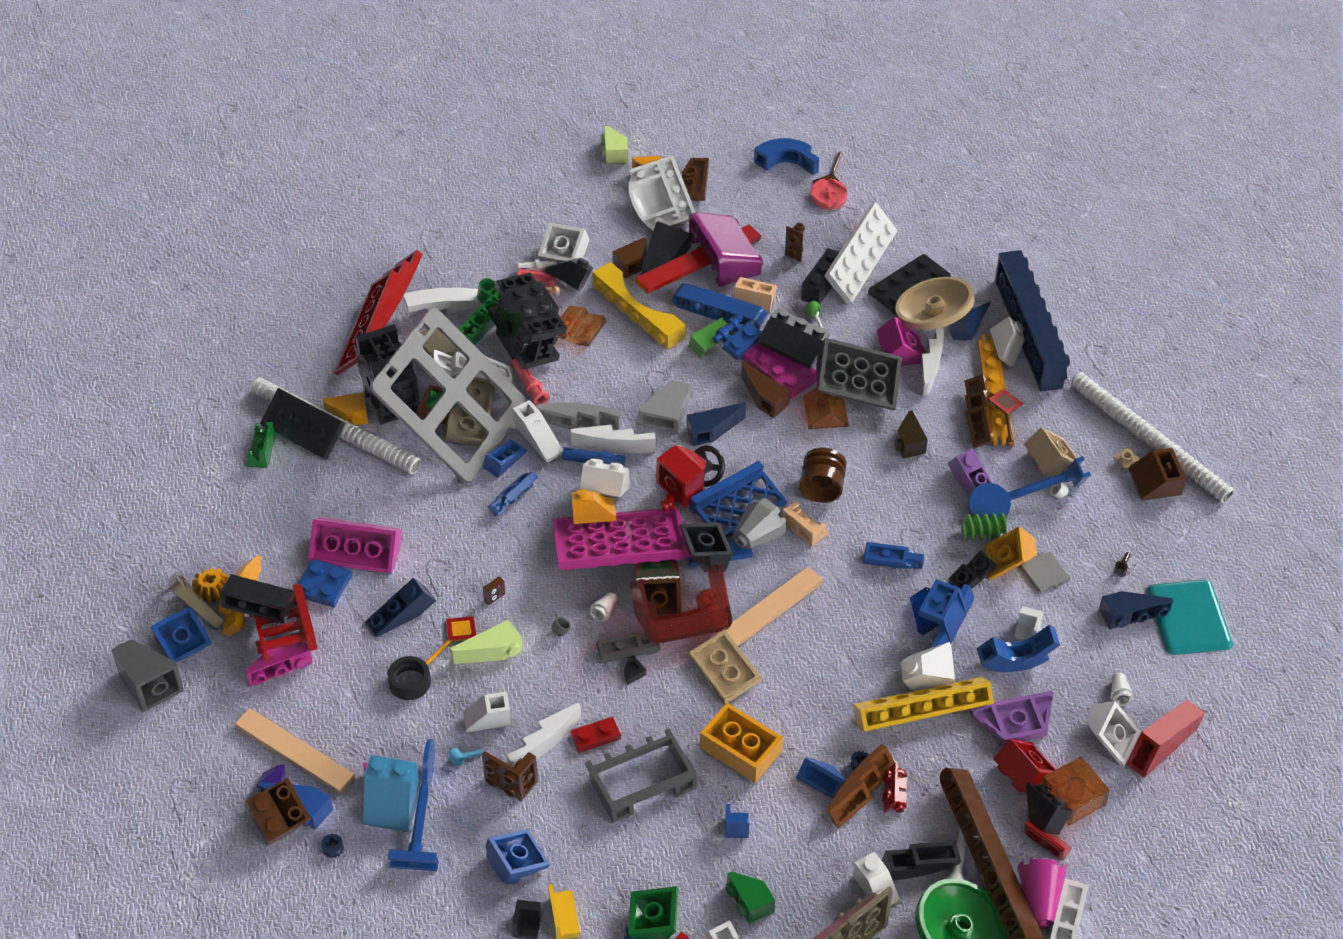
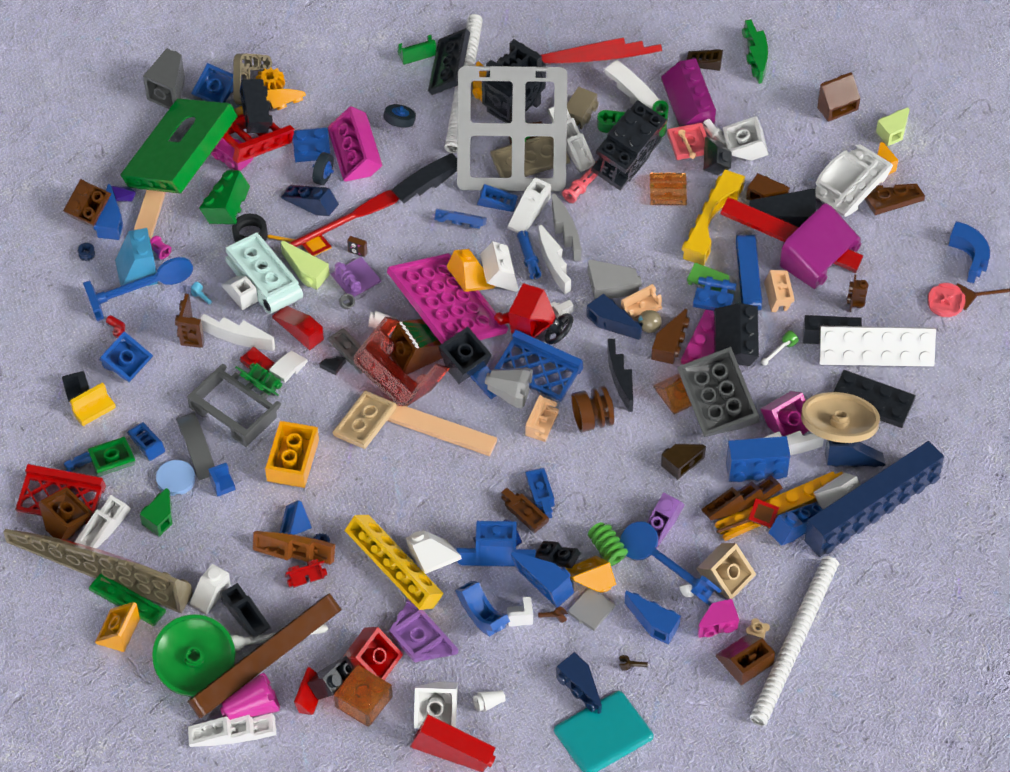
camera: 65 degrees right, 5 degrees up
none -> red arm [106,315,125,338]
none -> green panel [120,98,238,194]
none -> blue slope [127,422,165,461]
none -> light blue tile [156,460,195,496]
none -> dark grey slope [176,413,215,481]
none -> green wedge [199,170,250,224]
none -> light aqua hinge [225,233,303,314]
none -> green hinge [235,363,282,396]
none -> white slope [269,351,307,383]
none -> red slope [272,306,324,350]
none -> red piece [289,190,399,247]
none -> black wheel [312,152,334,185]
none -> medium lavender hinge [330,257,382,297]
none -> black wheel [384,104,416,128]
none -> black slope [391,153,457,204]
none -> reddish brown hinge [501,488,549,534]
none -> blue slope [511,551,575,608]
none -> reddish brown hand [538,606,568,623]
none -> black slope [607,339,633,412]
none -> light nougat hinge [621,284,662,321]
none -> blue slope [624,590,681,645]
none -> dark tan piece [638,310,662,333]
none -> magenta slope [661,58,716,127]
none -> dark brown slope [686,49,723,71]
none -> dark pink slope [698,599,739,638]
none -> blue brick [726,436,791,482]
none -> green slope [742,19,768,84]
none -> blue slope [768,502,822,546]
none -> slope [817,72,860,122]

